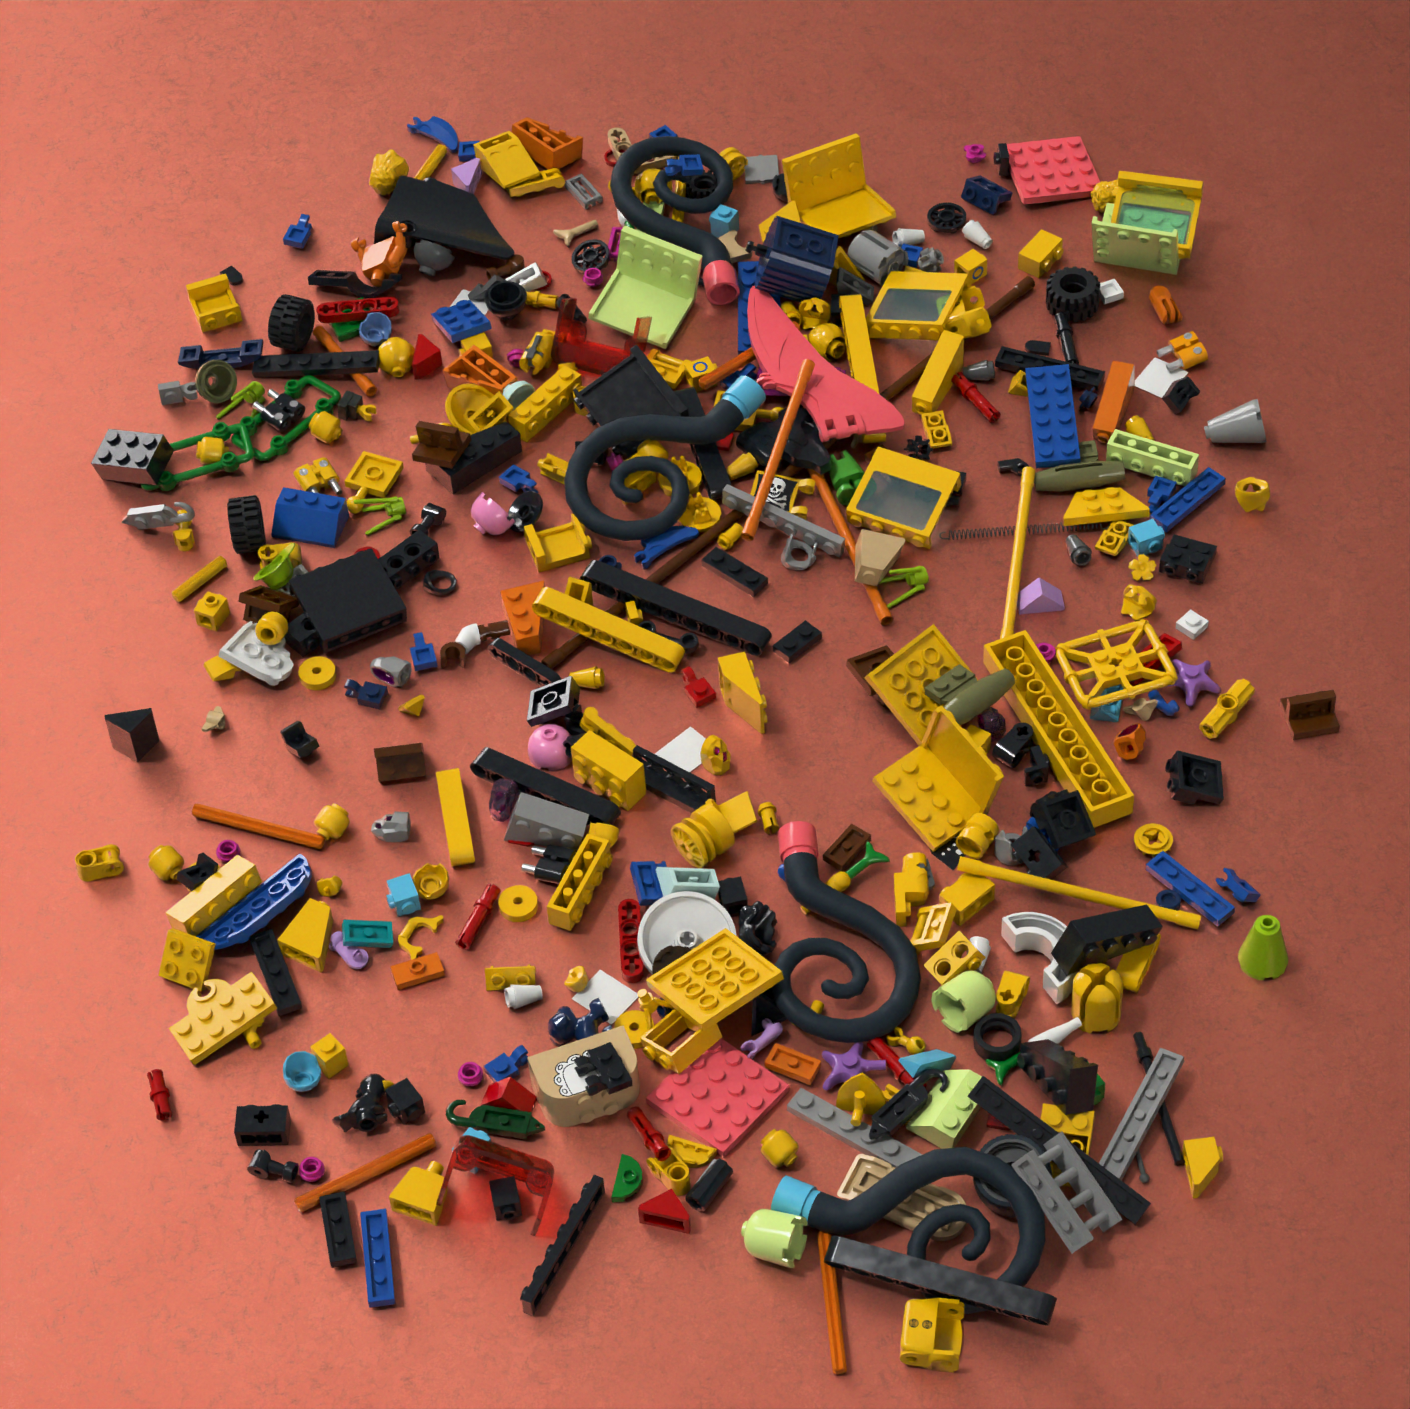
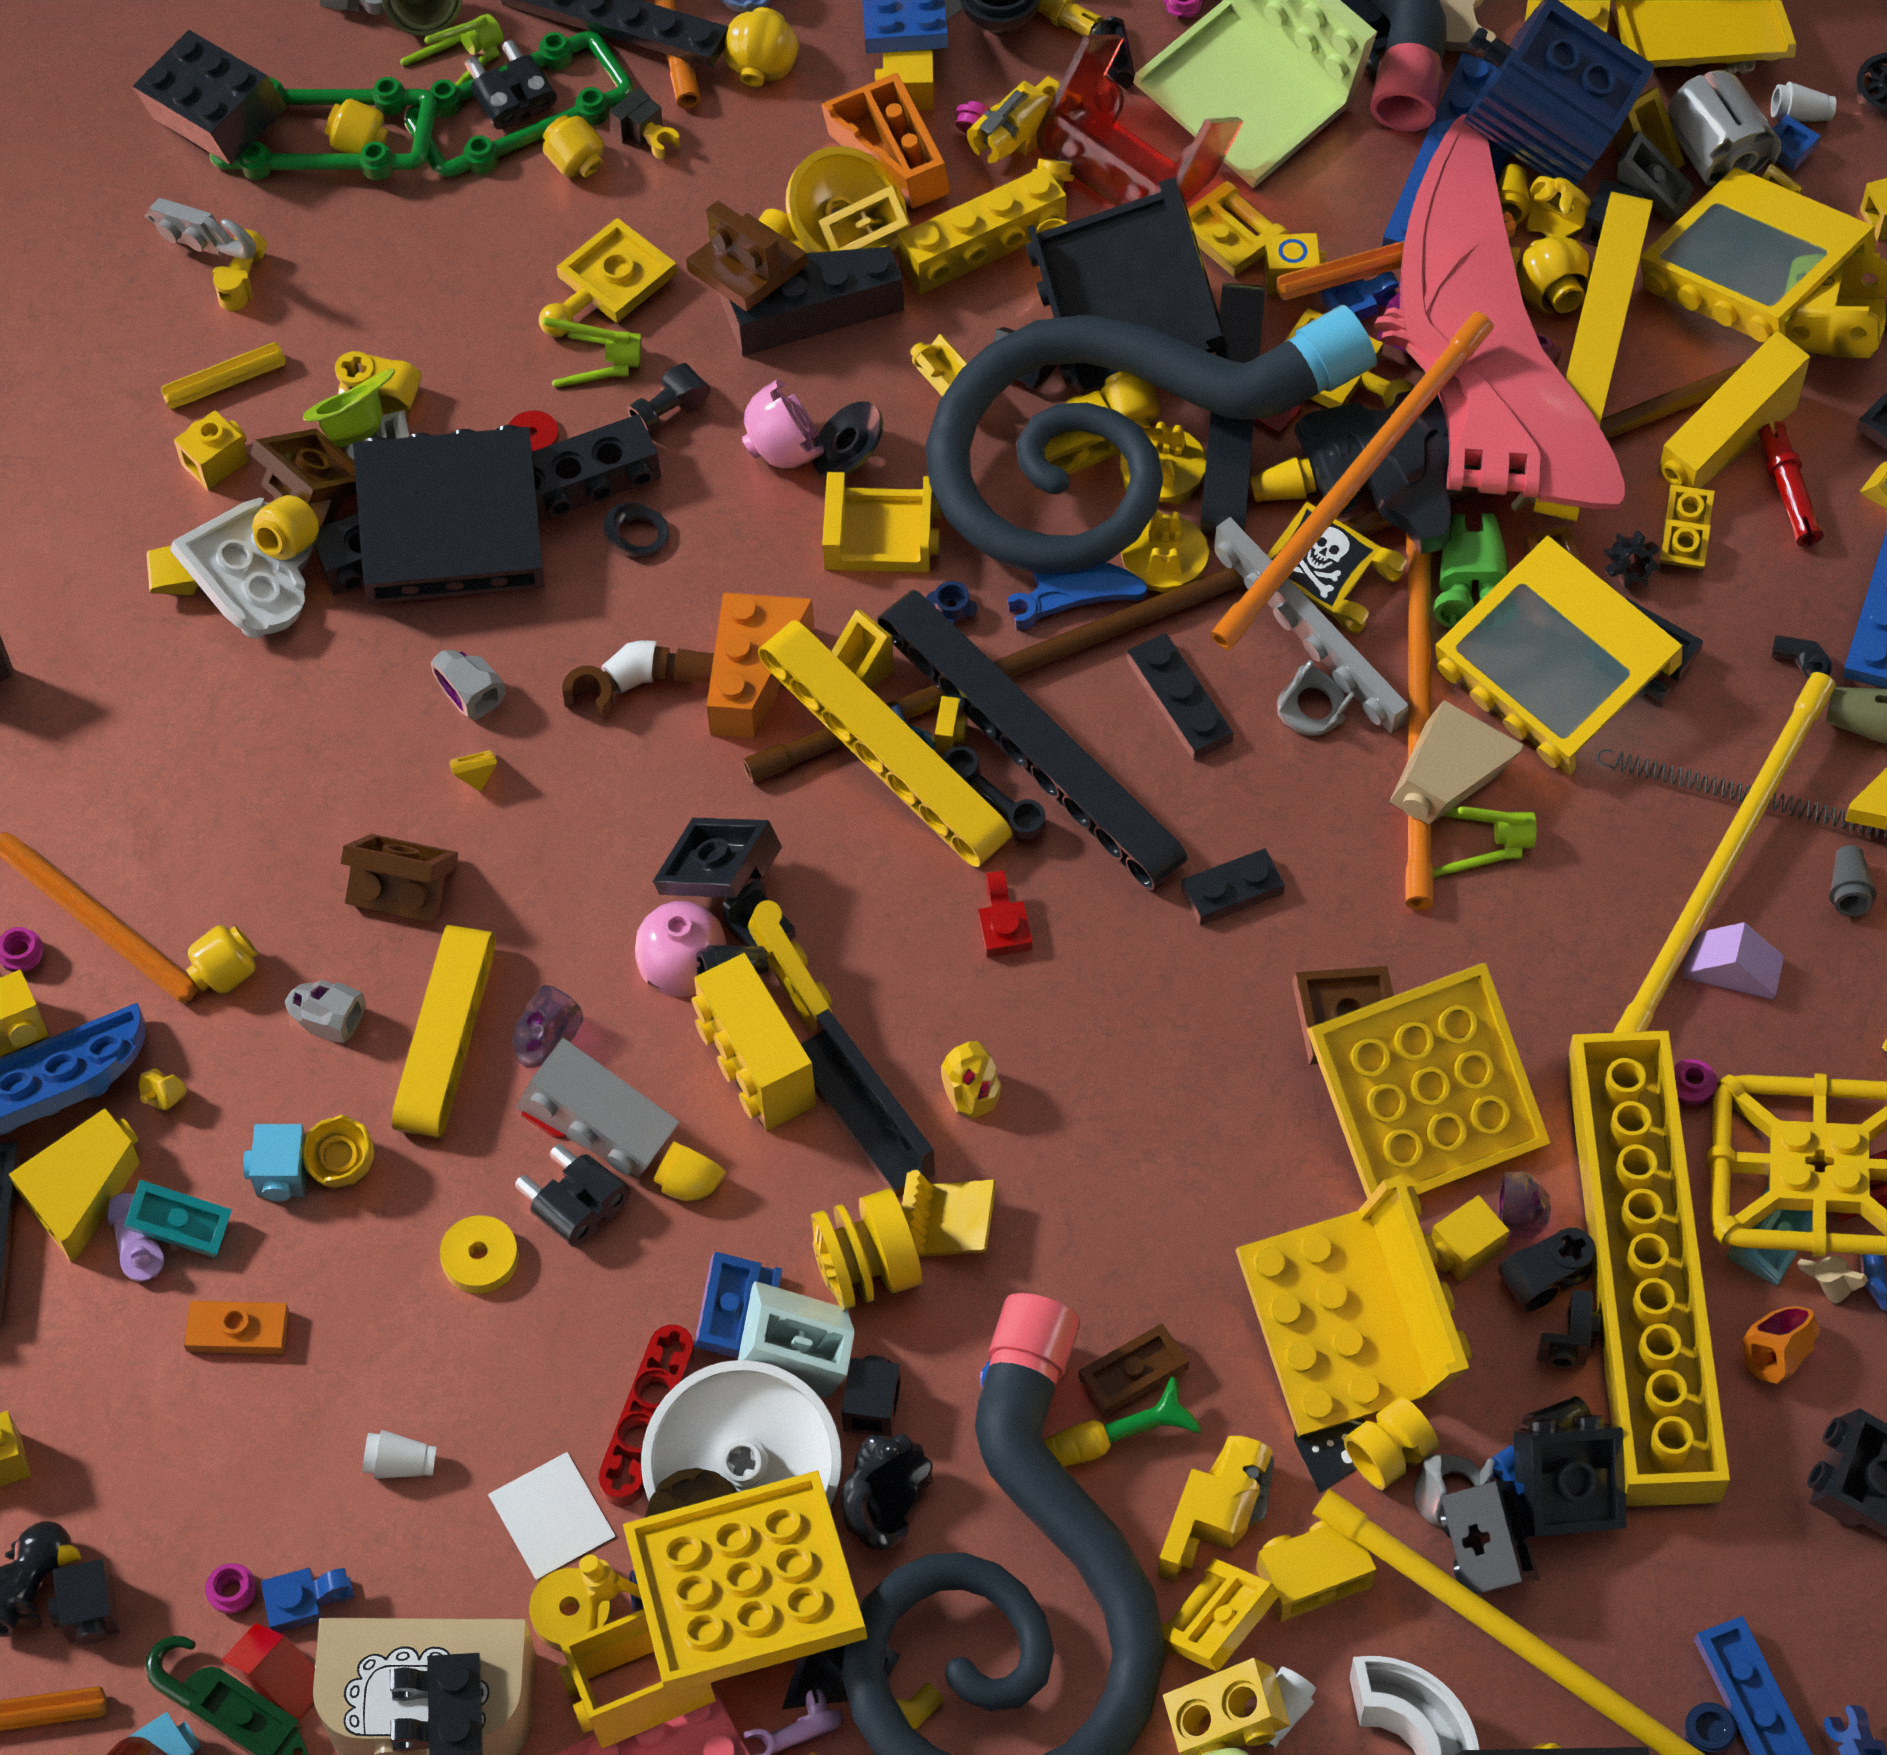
camera: 20 degrees right, 10 degrees up
tan piece [201,706,225,732] -> none
black tyre [227,495,266,554] -> none
blue slope [271,487,349,548] -> none
black bracket [280,721,320,758] -> none
yellow piece [293,457,343,495] -> none
yellow piece [298,656,336,690] -> none
dark blue plate [344,679,388,710] -> none
yellow helmet [398,915,444,960] -> none
blue plate [410,632,438,671] -> none
red slope [412,334,443,380] -> none
red pin [455,883,501,950] -> none
black beam [470,747,621,827] -> none
yellow hinge [485,964,536,991] -> none
black beam [487,638,561,687] -> none
blue plate [499,464,538,493] -> none
light aqua piece [503,381,535,413] -> none
yellow brick [547,834,613,931] -> none
dark blue animal [548,998,613,1047] -> none
yellow piece [564,966,588,993] -> none
yellow cone [569,666,605,689] -> none
dark pink plate [607,452,623,471] -> none
white sticker [655,726,715,772] -> none
yellow pin [717,523,743,550] -> none
yellow slope [718,652,768,734] -> none
yellow pin [758,802,779,834] -> none
light grey gear [918,247,944,273] -> none
olive plate [924,664,1015,725] -> none
dark grey cone [963,359,995,381] -> none
yellow gear [1134,823,1173,858] -> none

